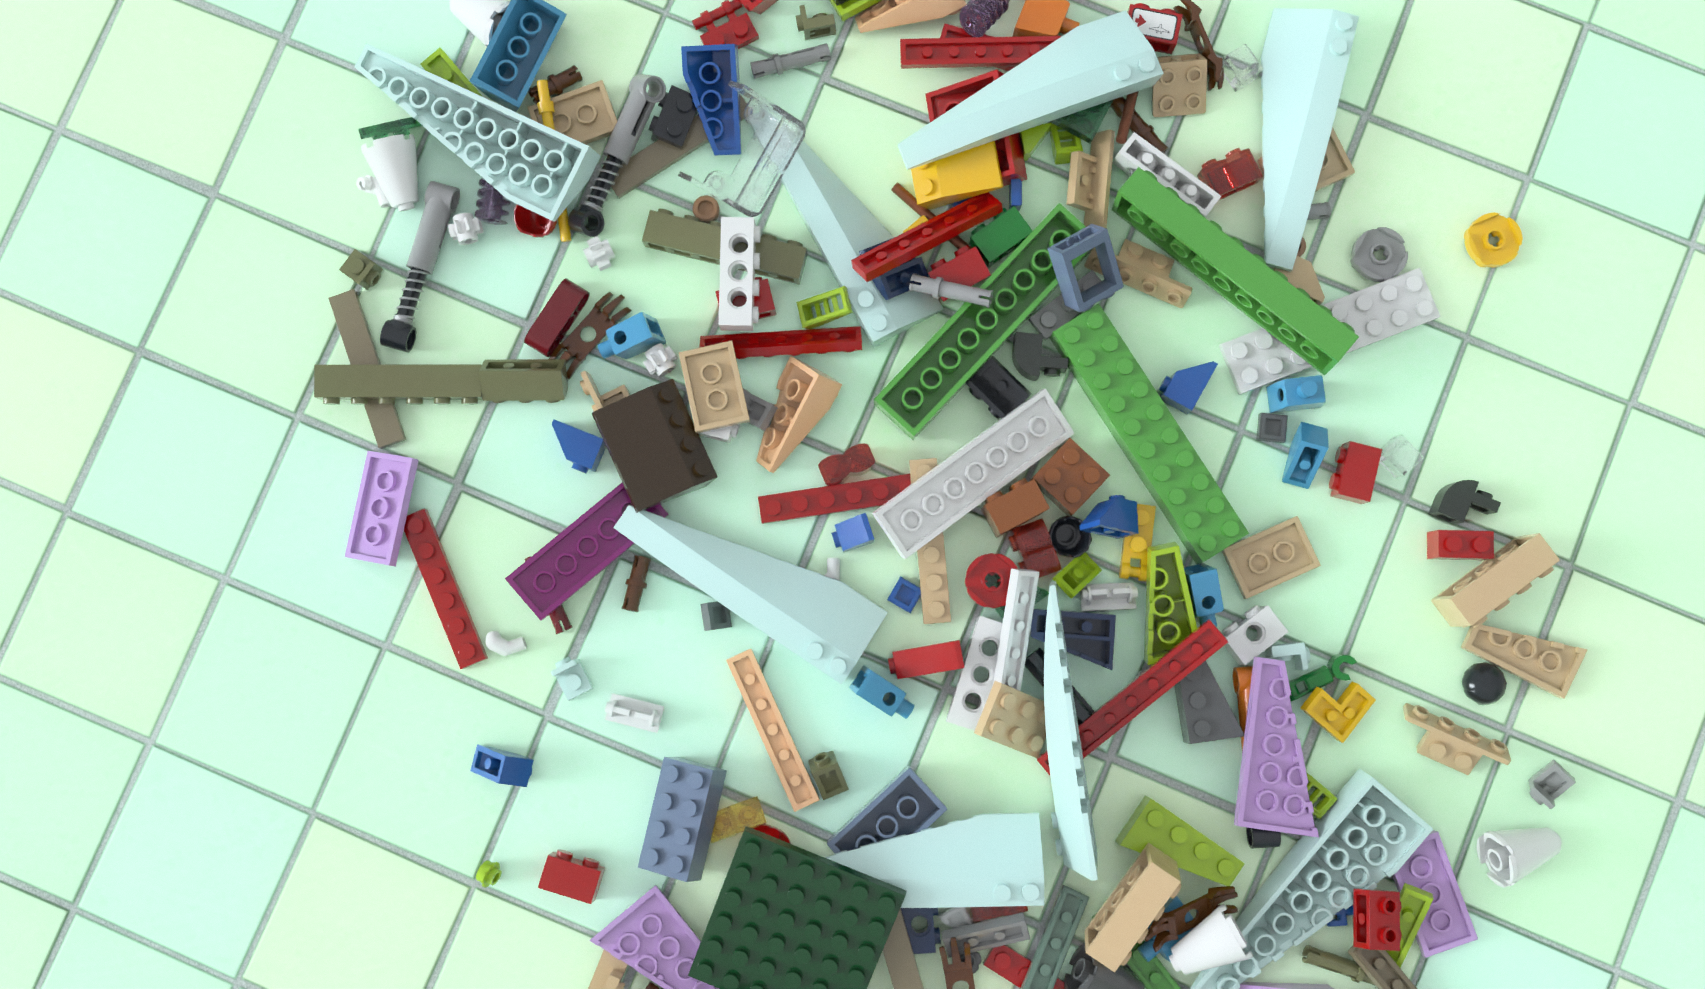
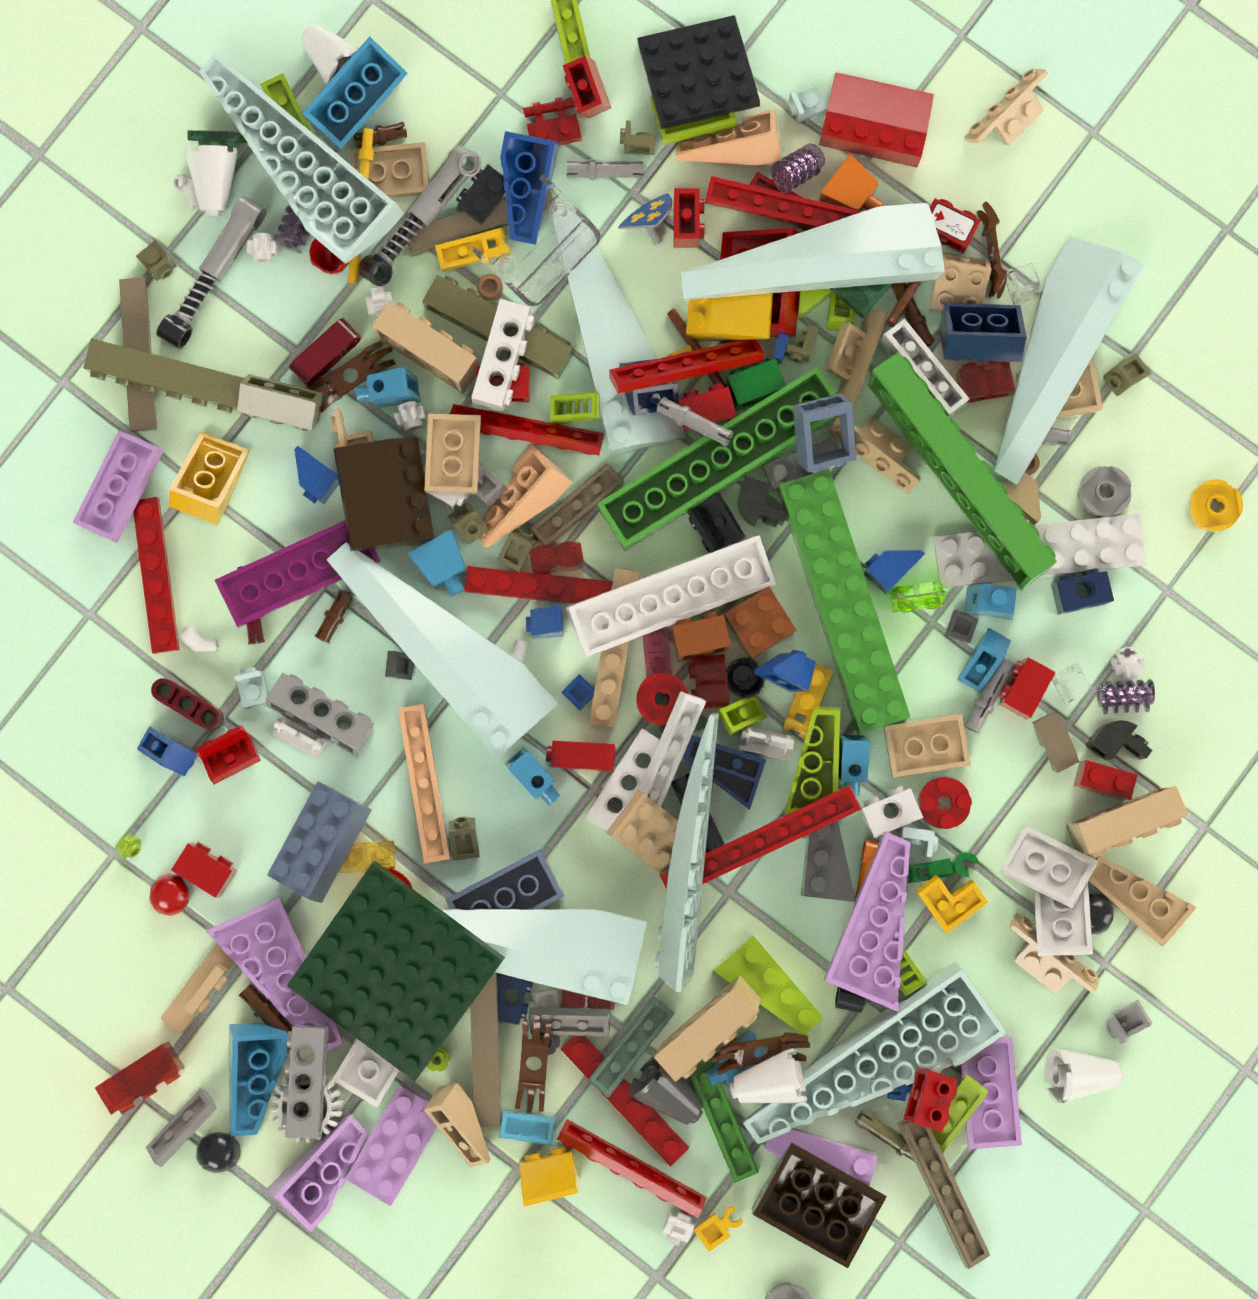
camera: 10 degrees right, 0 degrees up
none -> red hair [149,873,190,916]
none -> dark red beam [151,678,224,730]
none -> yellow slope [169,431,249,525]
none -> red bracket [195,726,261,785]
none -> light grey brick [266,672,374,757]
none -> tan brick [372,300,479,394]
none -> dark azure torso [408,530,467,597]
none -> yellow plate [435,228,511,273]
none -> olive bracket [447,502,488,544]
none -> olive bracket [497,528,538,572]
none -> dark tan tile [529,463,625,549]
none -> shield [618,193,672,245]
none -> clear pink slope [642,626,672,678]
none -> red brick [673,188,705,248]
none -> olive bracket [784,324,819,363]
none -> clear neon green hinge [890,581,946,613]
none -> red plate [918,777,972,829]
none -> dark blue brick [939,303,1027,362]
none -> light grey pin [964,658,1015,734]
none -> white plate [1000,826,1097,908]
none -> dark tan slope [1032,711,1080,773]
none -> white plate [1034,882,1093,956]
none -> dark blue brick [1051,568,1114,615]
none -> piece [1096,679,1155,714]
none -> olive bracket [1103,353,1151,396]
none -> white gear [1111,647,1145,680]

